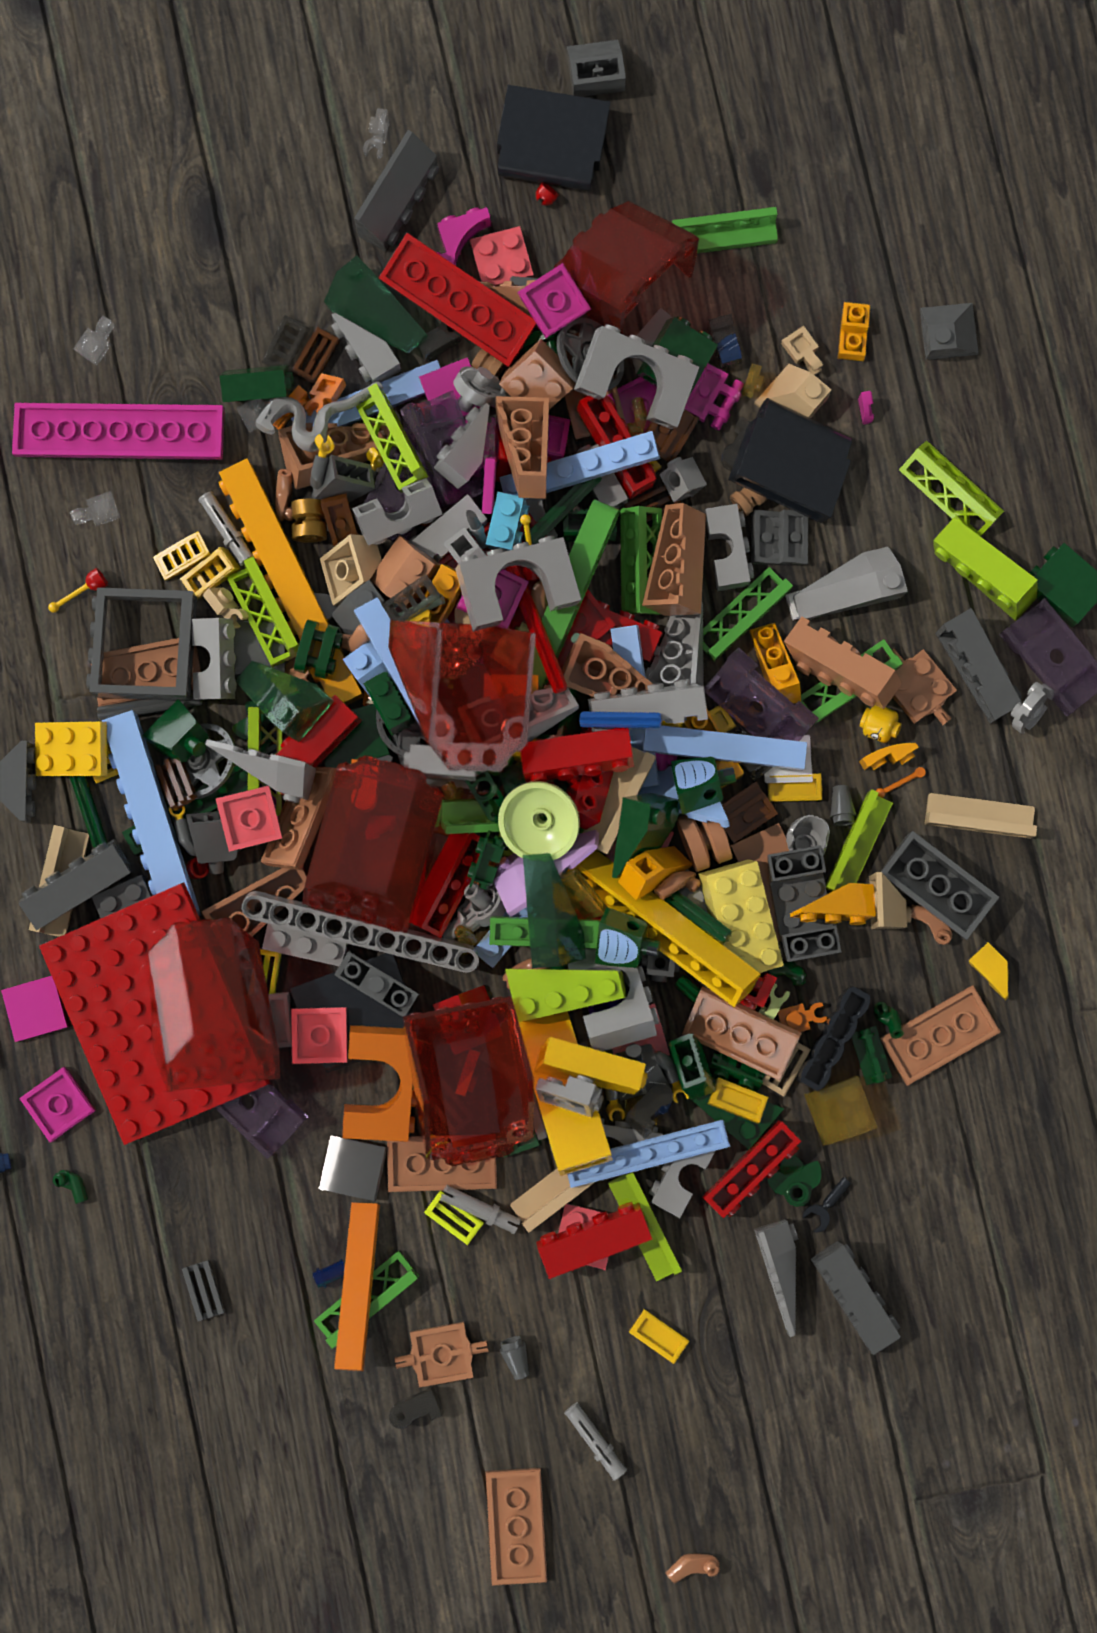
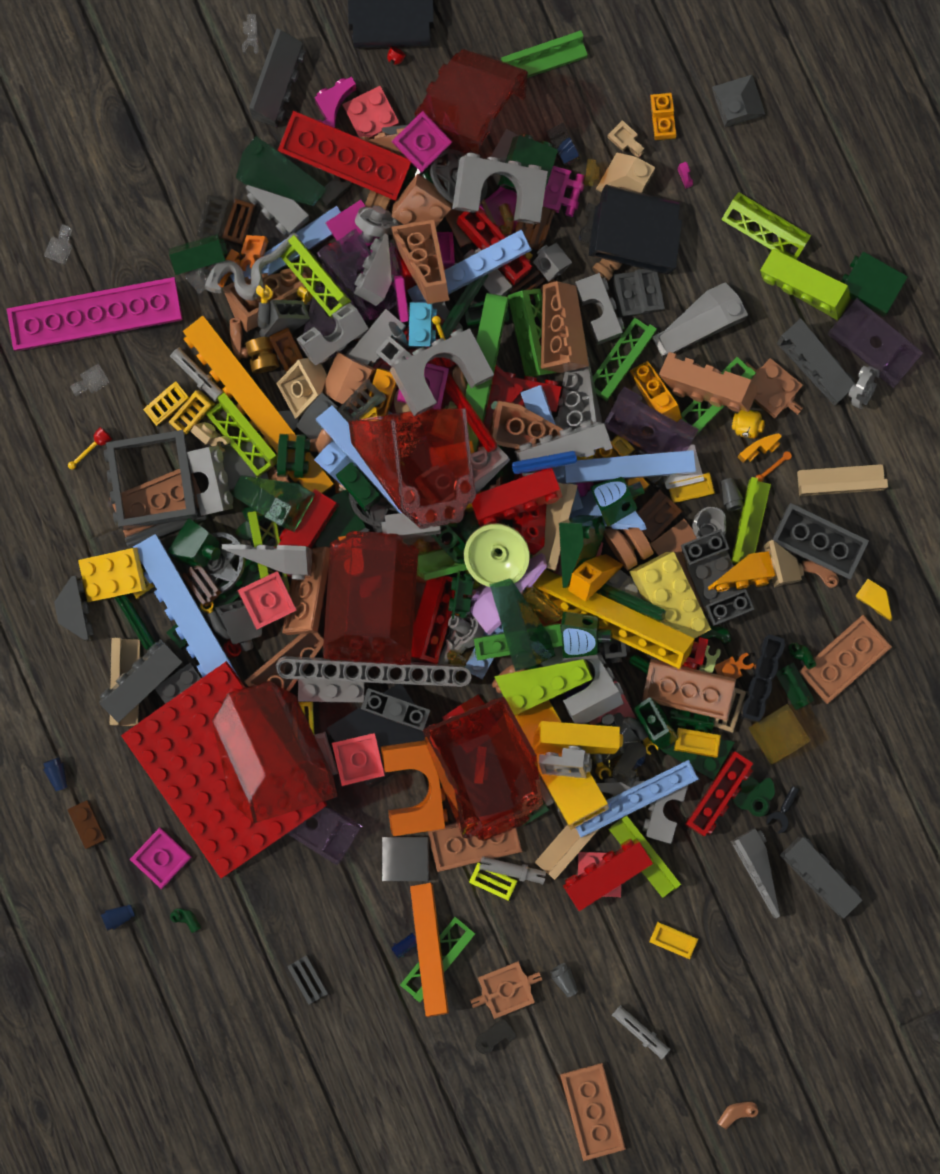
camera: 15 degrees left, 0 degrees up
dark pink tile [1,976,69,1042] -> none
nougat arm [654,871,701,900] -> none

